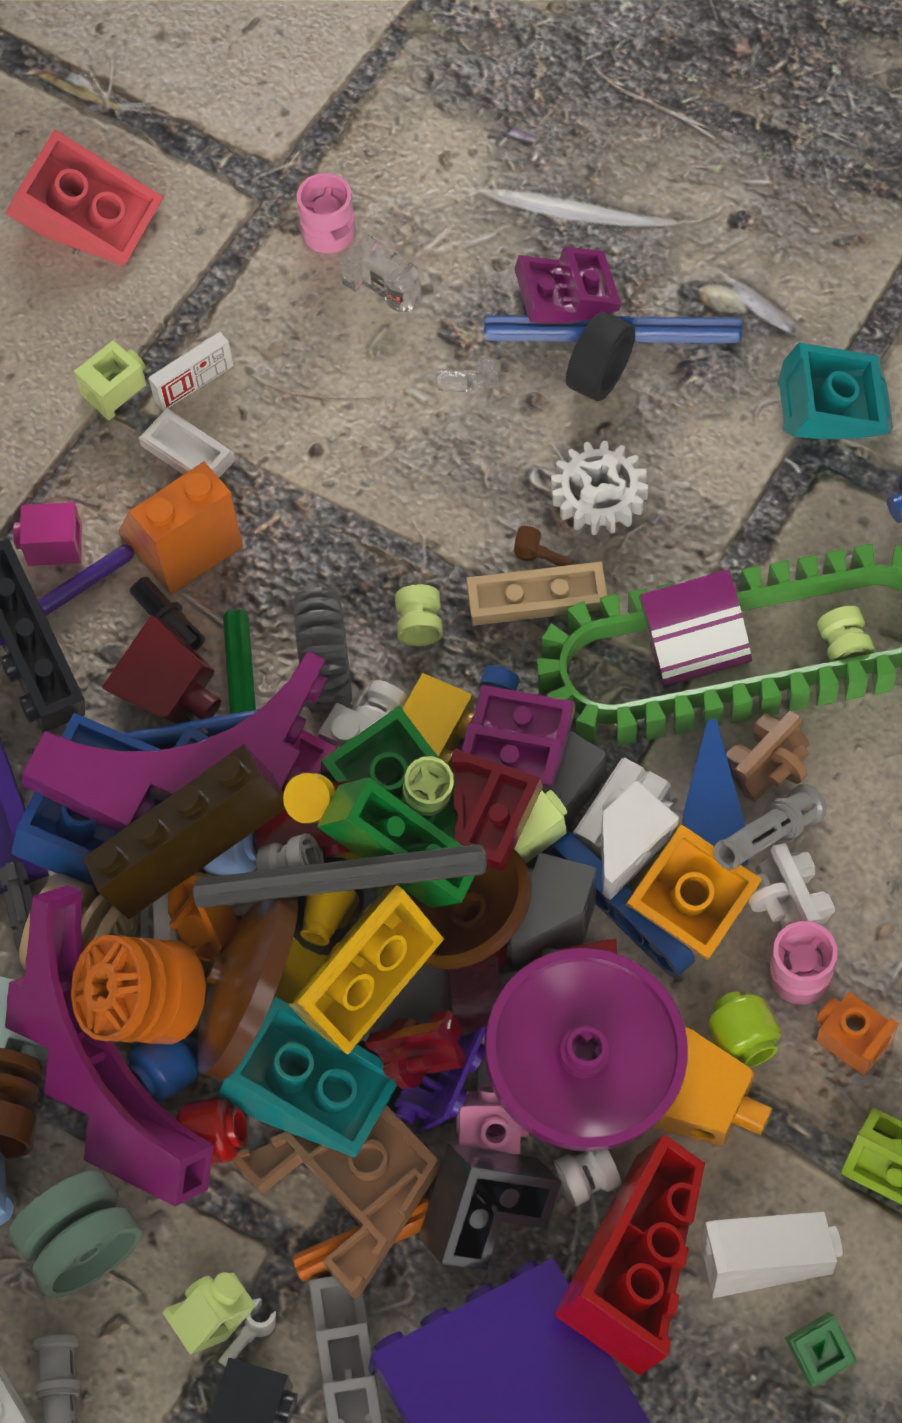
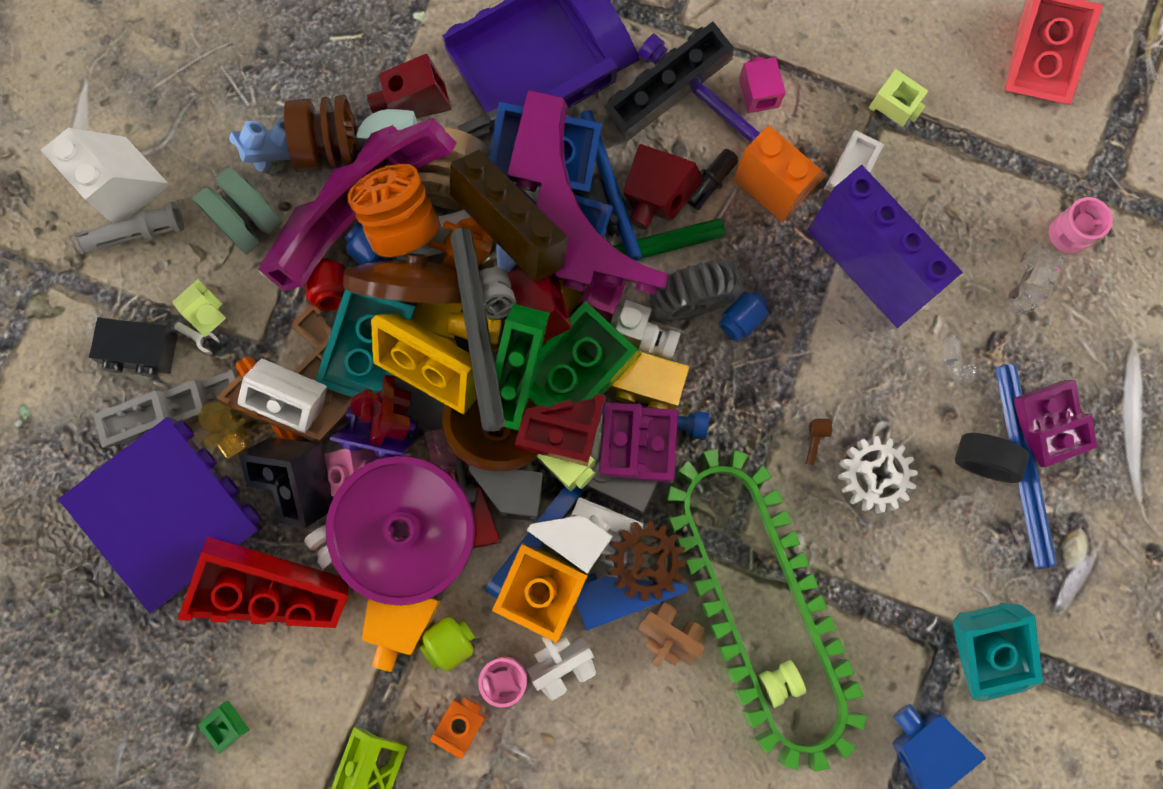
camera: 70 degrees right, 15 degrees up
white tile [149,332,234,412] -> none
yellow tile [283,773,335,823] -> none
yellowish green wheel [395,584,443,646] -> none
yellowish green wheel [403,756,454,816] -> none
tan plate [466,561,607,626] -> none
magenta slope [639,569,752,687] -> none
white slope [701,1212,843,1298] -> none
light grey pin [714,784,827,870] -> none
none -> clear yellow hips [199,401,250,459]
none -> white brick [237,358,328,433]
none -> reddish brown gear [605,521,687,602]
none -> blue brick [718,291,769,342]
none -> dark purple panel [807,165,963,328]

